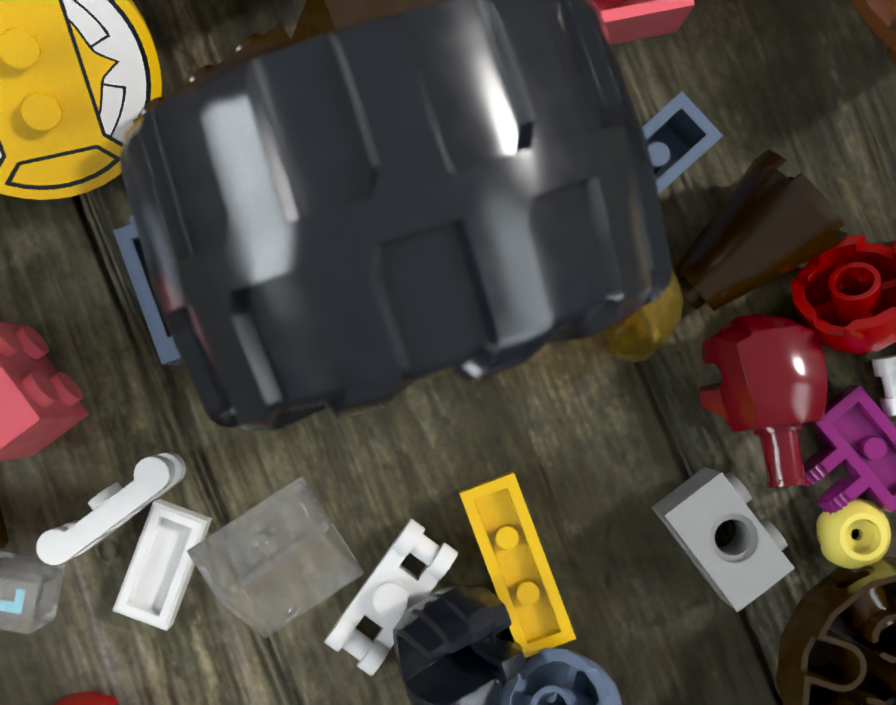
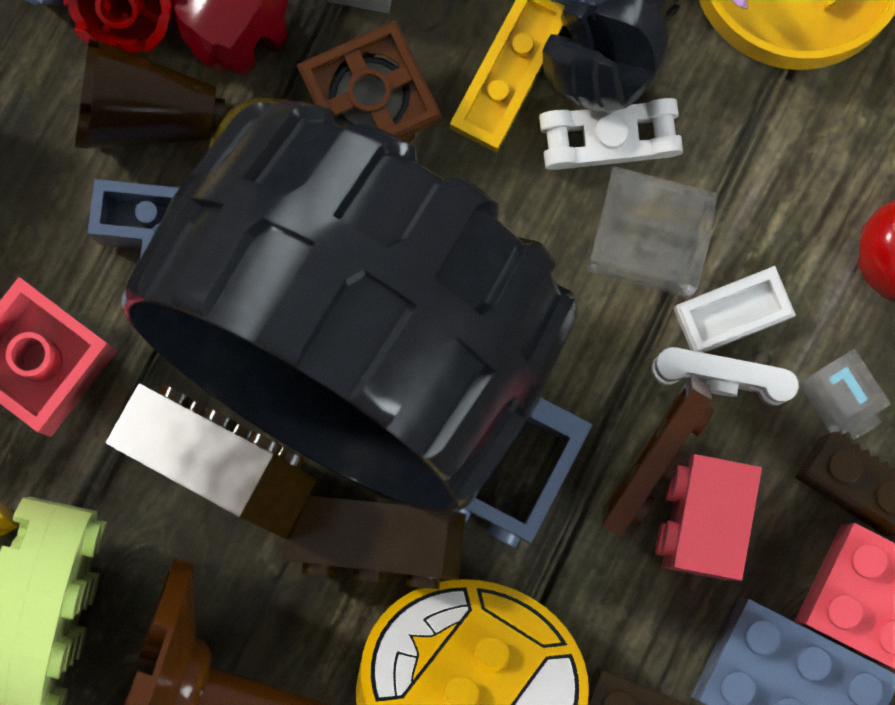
camera: 130 degrees left, 5 degrees down
none -> reddish brown piece [297,20,442,143]
none -> reddish brown plate [602,375,715,537]

